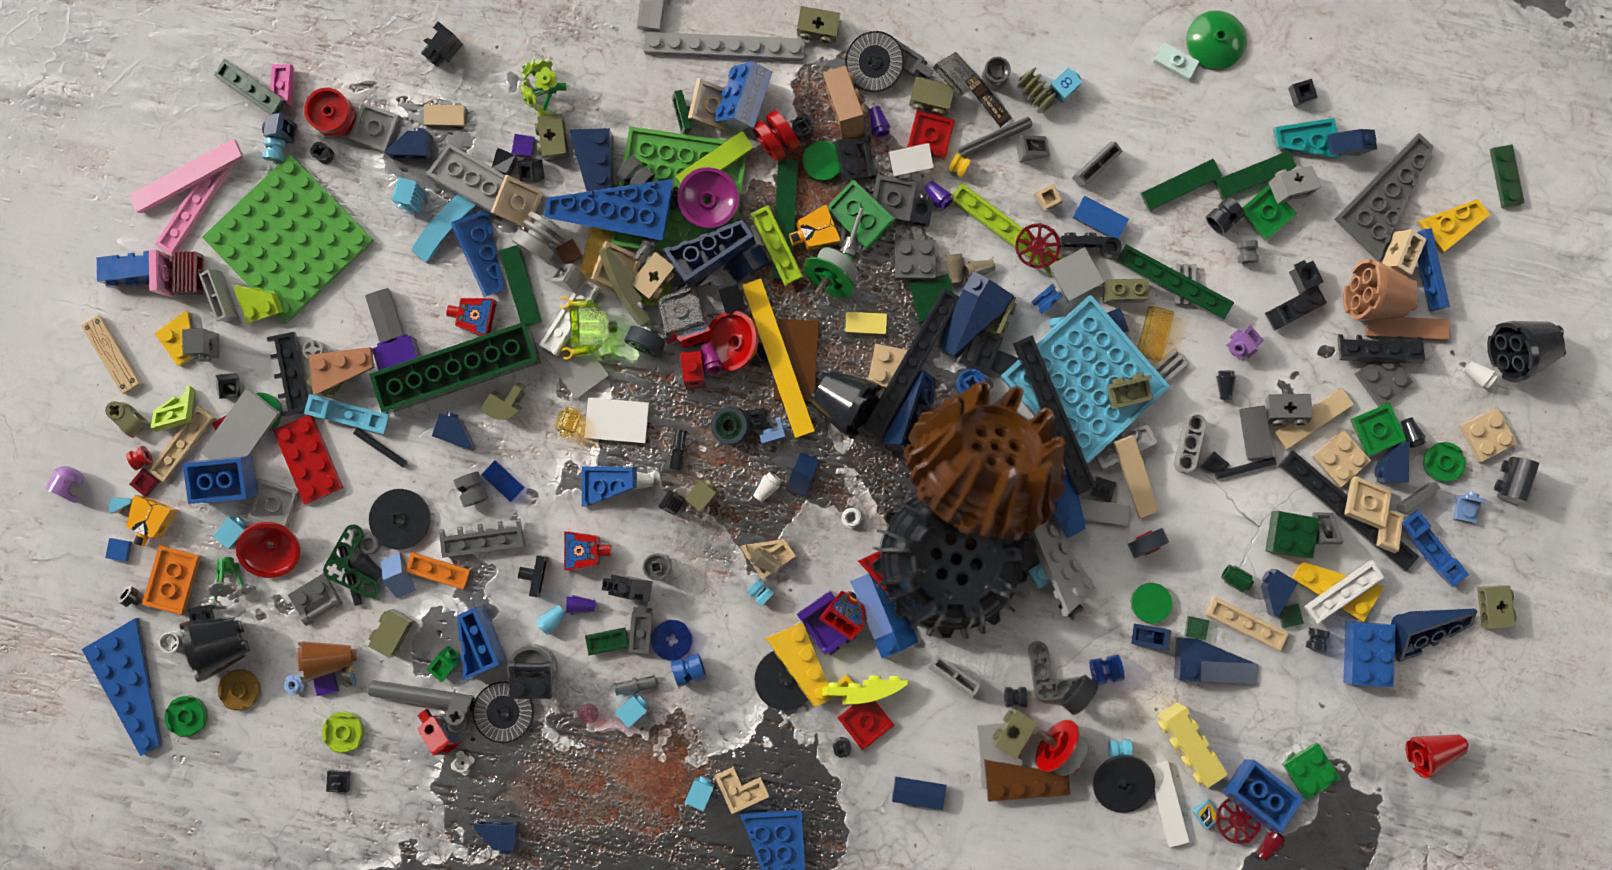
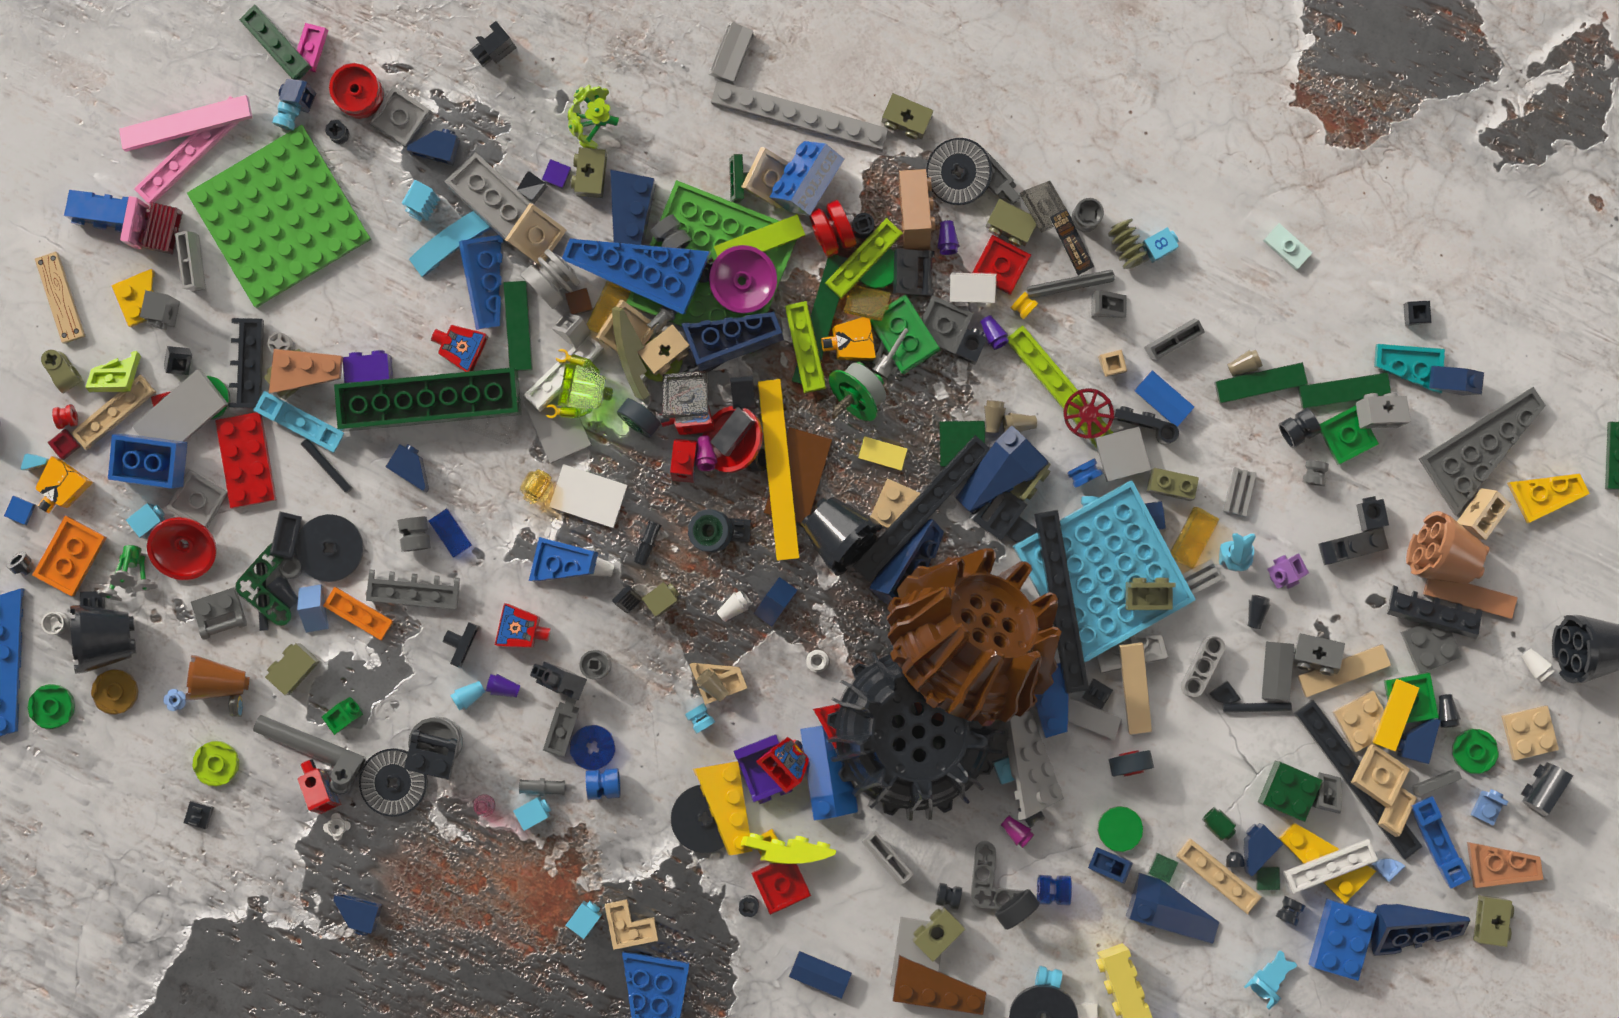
camera: 10 degrees right, 0 degrees up
lime wing [233,285,283,324] -> none
dark purple tile [313,672,339,696] -> none
dark grey piece [365,288,404,342] -> none
tan tile [424,105,466,127] -> none
blue wedge [457,604,508,680] -> none
olive brick [480,382,526,420] -> none
black slope [517,158,545,182] -> none
dark green plate [585,627,629,656] -> none
dark blue slope [726,246,771,283] -> none
medium blue bracket [760,417,788,445] -> none
dark grey plate [895,239,936,281] -> none
blue wheel [956,369,986,394] -> none
red piece [1033,720,1089,776] -> none
dark green tile [1116,244,1234,321] -> none
green dish [1186,10,1247,70] -> none
blue tile [1417,228,1450,312] -> none
none -> black tile [269,511,302,561]
none -> black tile [711,407,756,457]
none -> lime tile [825,218,903,299]
none -> clear yellow piece [844,285,891,321]
none -> magenta cone [1001,815,1034,848]
none -> medium azure hair [1219,533,1256,572]
none -> black hinge [1226,852,1245,867]
none -> dark tan cone [1227,350,1263,376]
none -> medium azure hair [1244,950,1297,1010]
none -> light blue tile [1371,858,1405,882]
none -> yellow tile [1372,679,1419,752]
none -> nougat wing [1467,842,1544,888]

